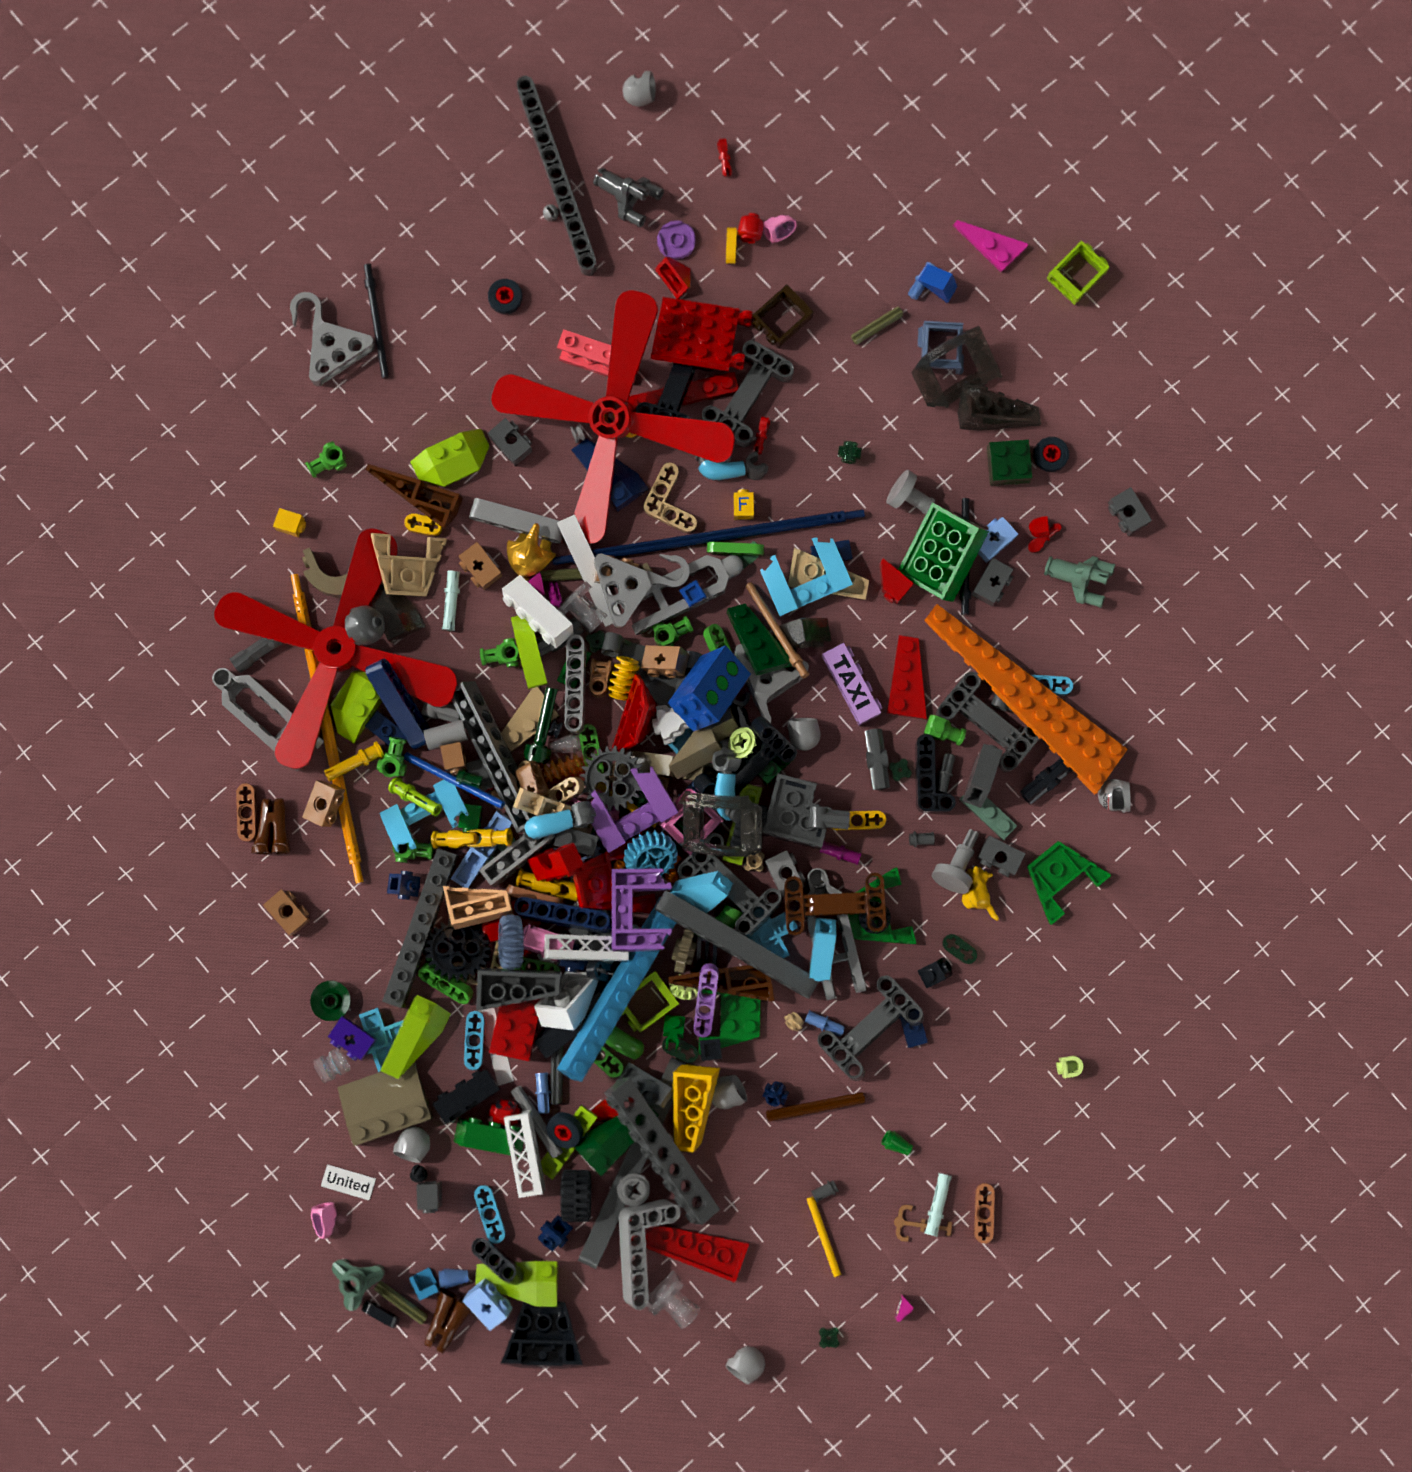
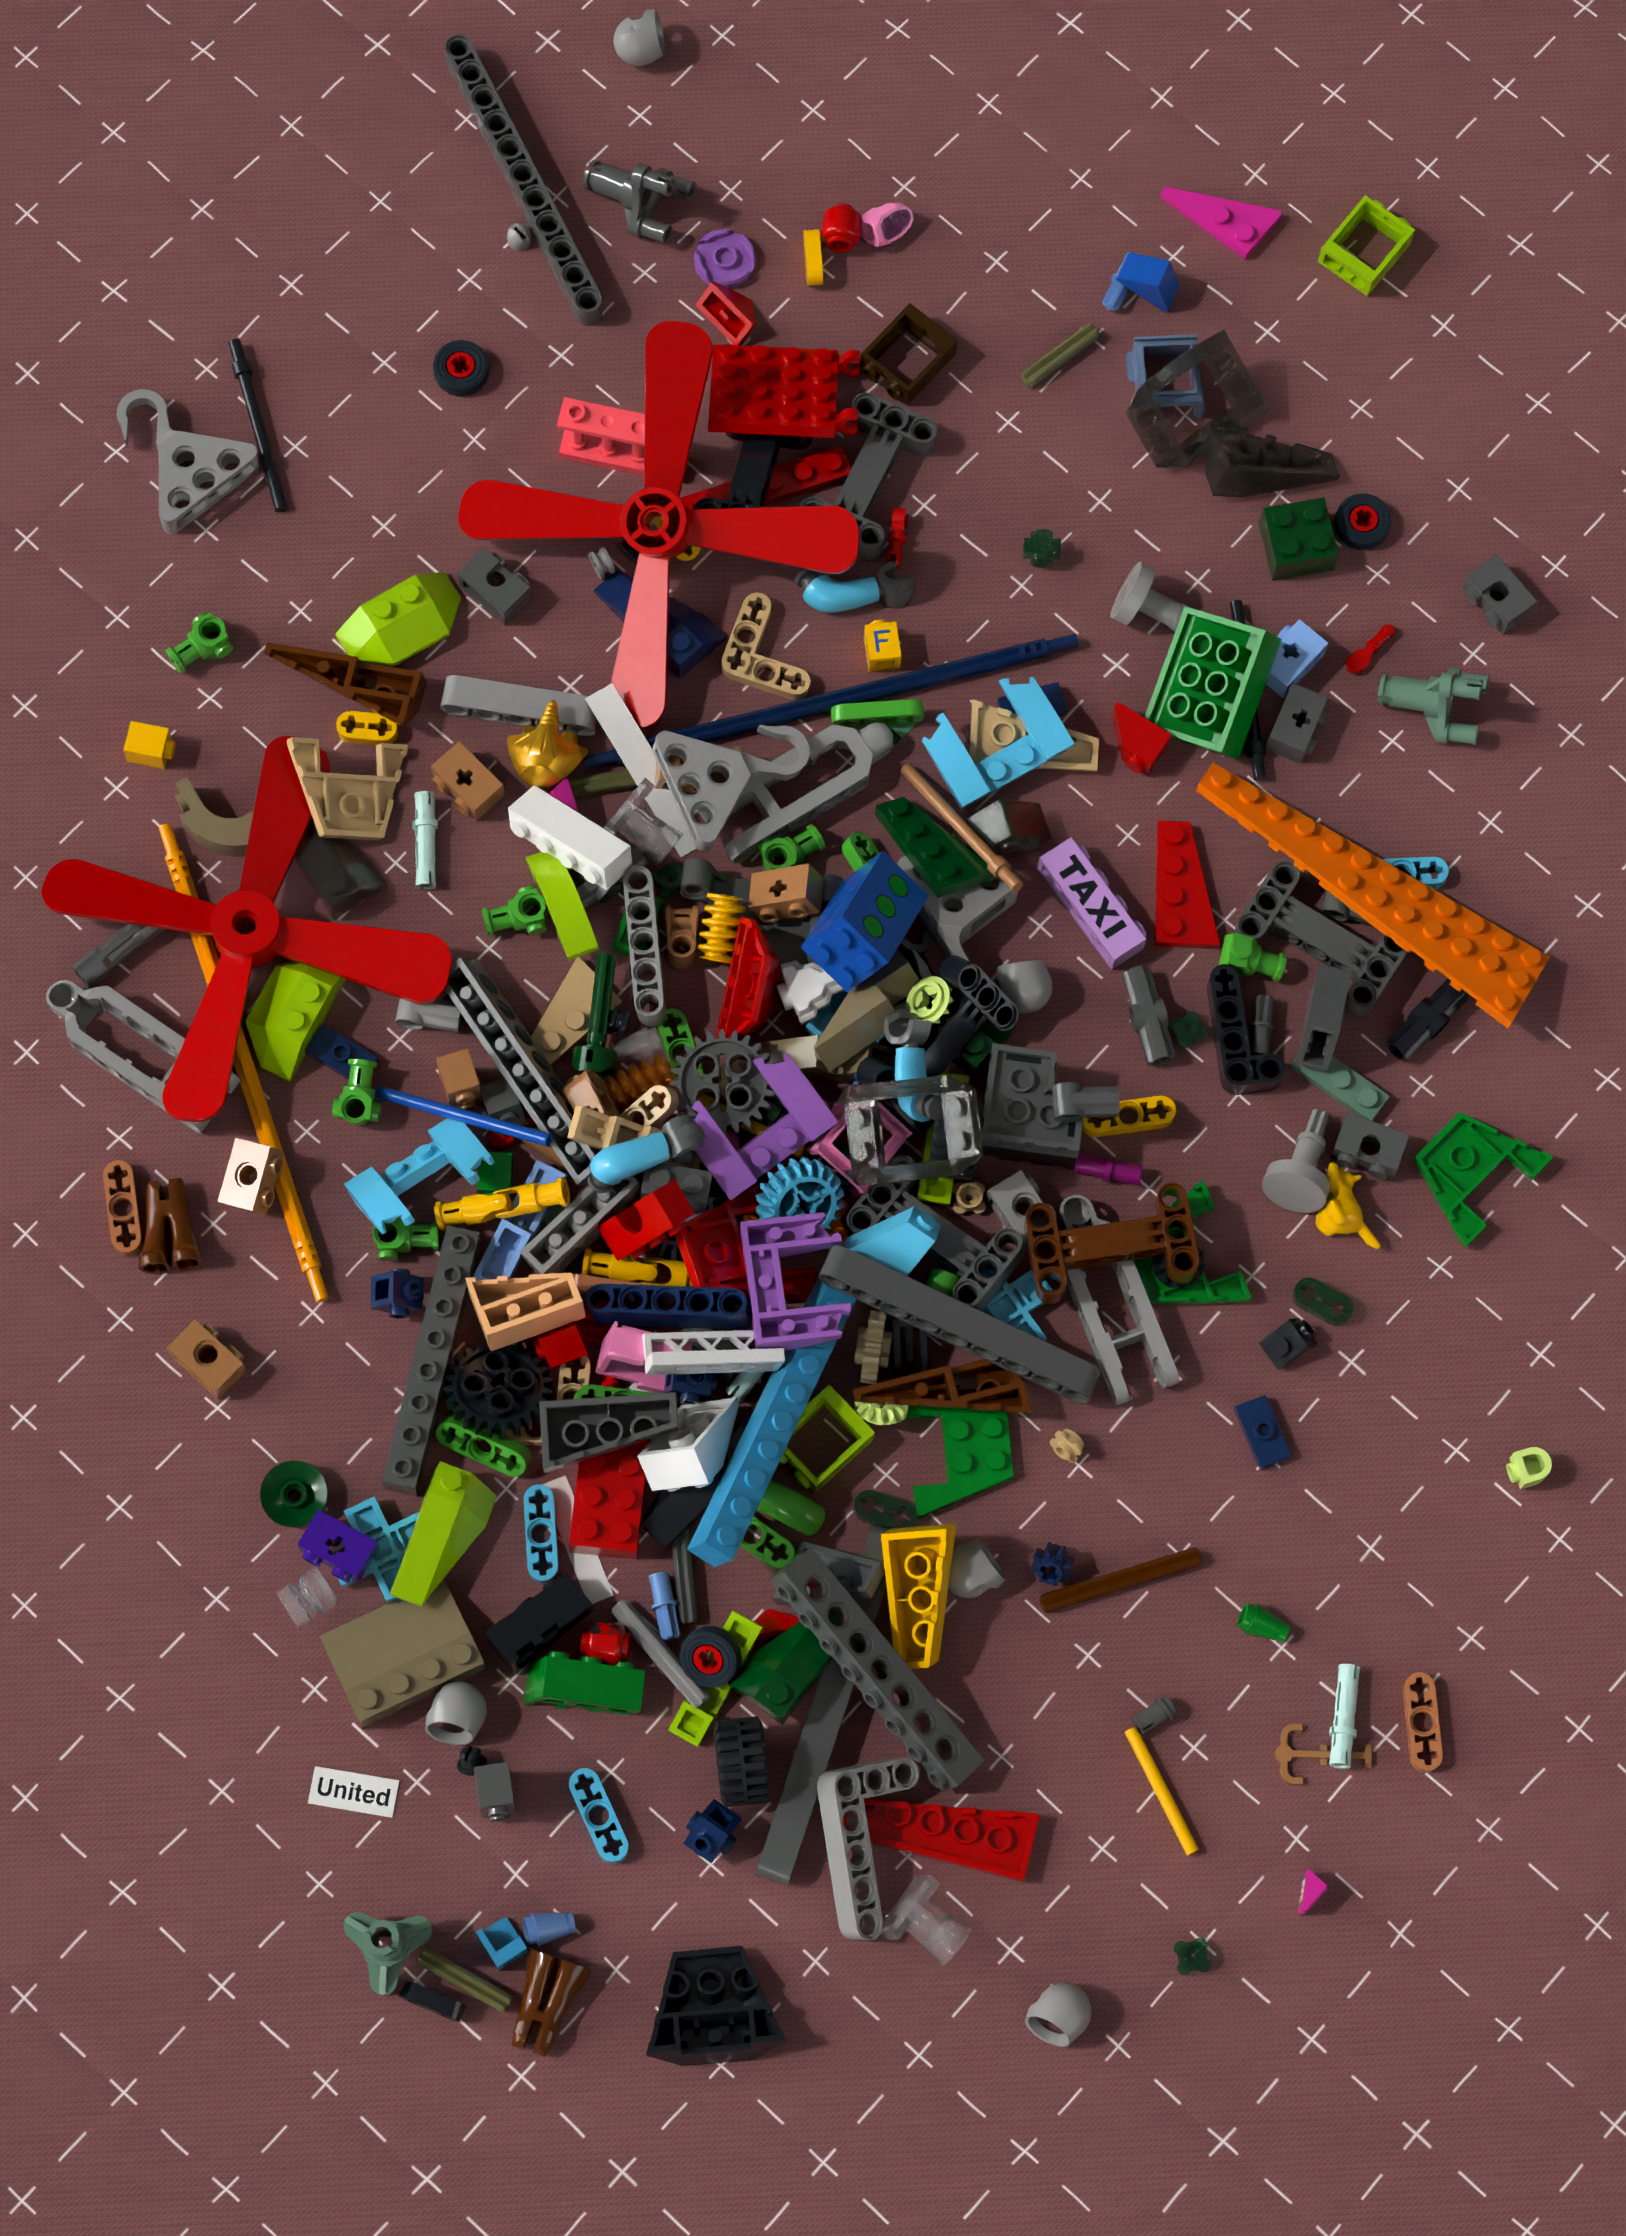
camera: 10 degrees left, 10 degrees down
bright pink rock [311,1202,337,1239] -> none
yellow pin [324,741,384,782] -> none
dark grey cylinder [345,605,385,646] -> none
dark blue beam [365,658,430,750] -> none
lime pin [388,777,442,816] -> none
light grey brick [424,719,468,751] -> none
dark green pin [456,769,483,789] -> none
light blue brick [463,1278,513,1331] -> none
black beam [471,1238,524,1285] -> none
lime wedge [476,1261,558,1307] -> none
sand blue gear [498,915,524,970] -> none
white fence [504,1110,546,1198] -> none
magenta axle [547,581,563,608] -> none
black beam [586,961,617,983] -> none
light grey gear [617,1173,650,1206] -> none
green plate [663,1015,685,1050] -> none
blue tile [679,580,707,608] -> none
medium lavender beam [693,964,719,1037] -> none
black brick [699,1038,722,1061] -> none
red piece [717,138,732,177] -> none
medium blue axle [804,1010,845,1037] -> none
medium azure slope [809,917,836,981] -> none
dark grey beam [817,975,924,1081] -> none
dark grey pin [909,831,935,847] -> none
red tile [1029,516,1050,537] -> none
light grey helmet [1098,779,1131,813] -> none

